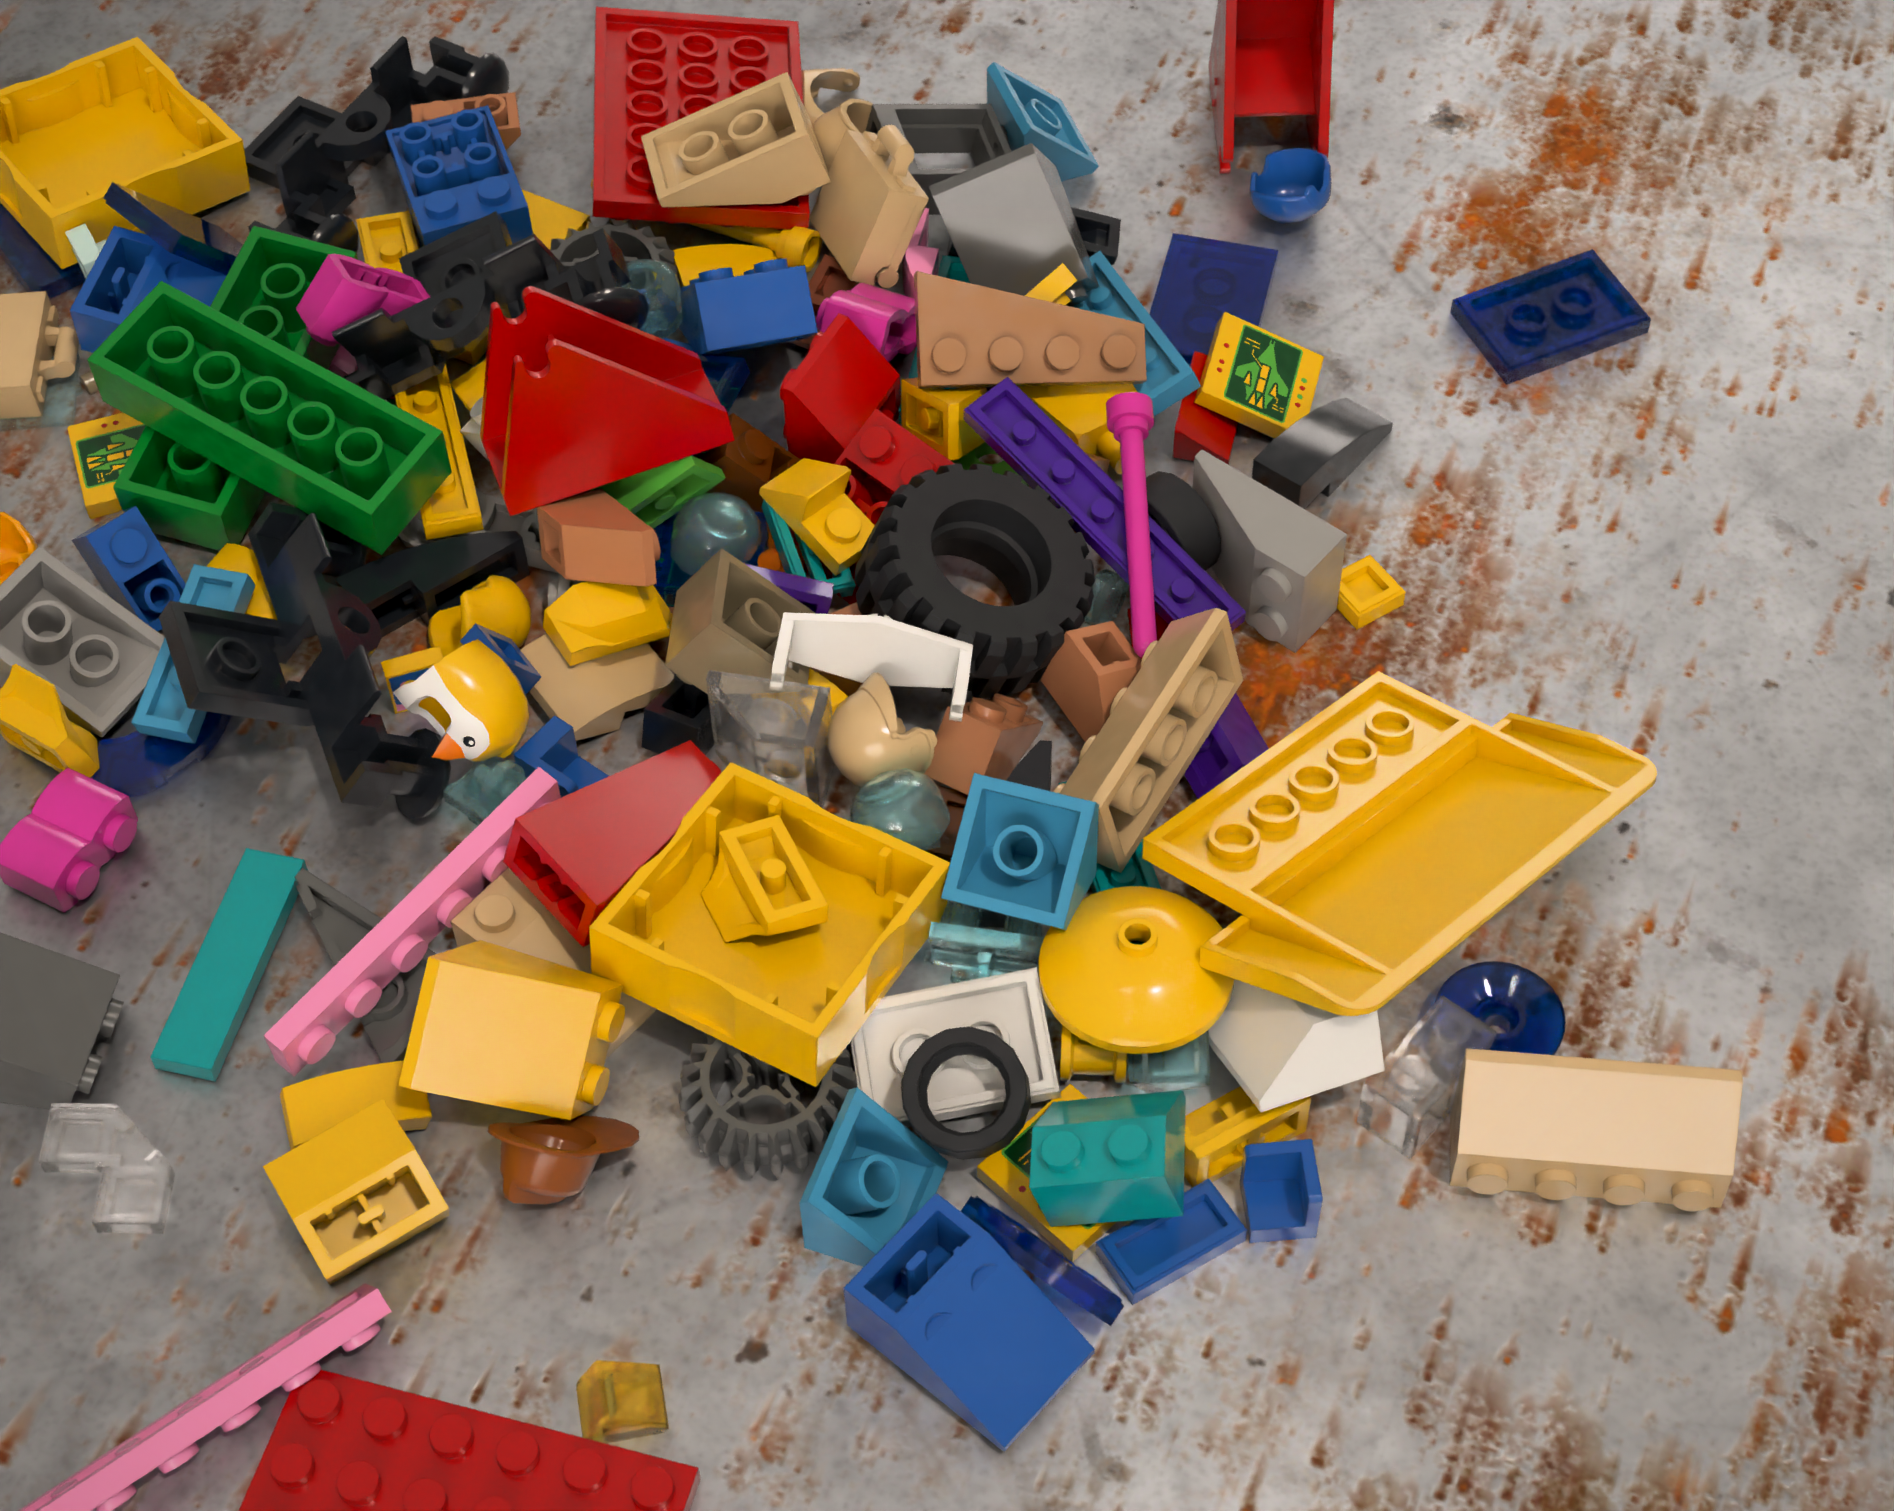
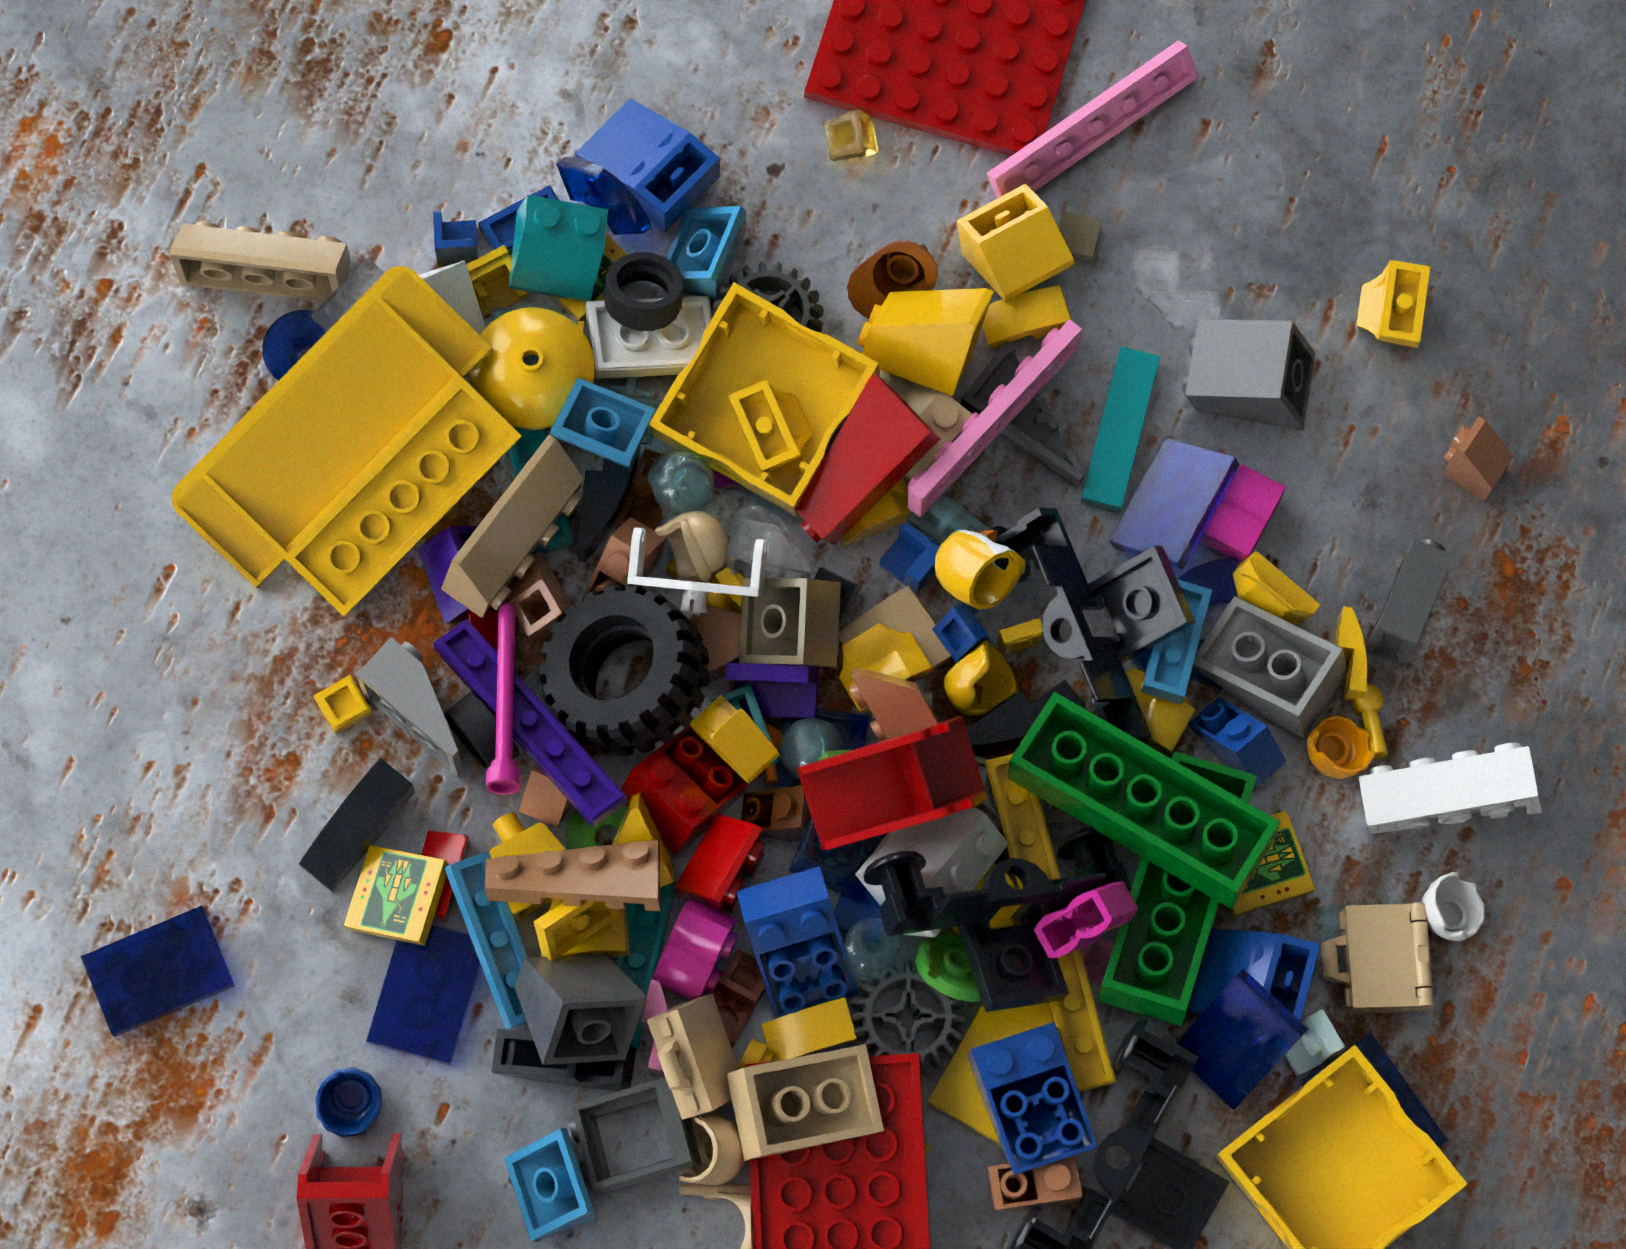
camera: 175 degrees right, 20 degrees up
none -> dark tan tile [1058,210,1102,262]
none -> clear blue tile [1109,437,1240,569]

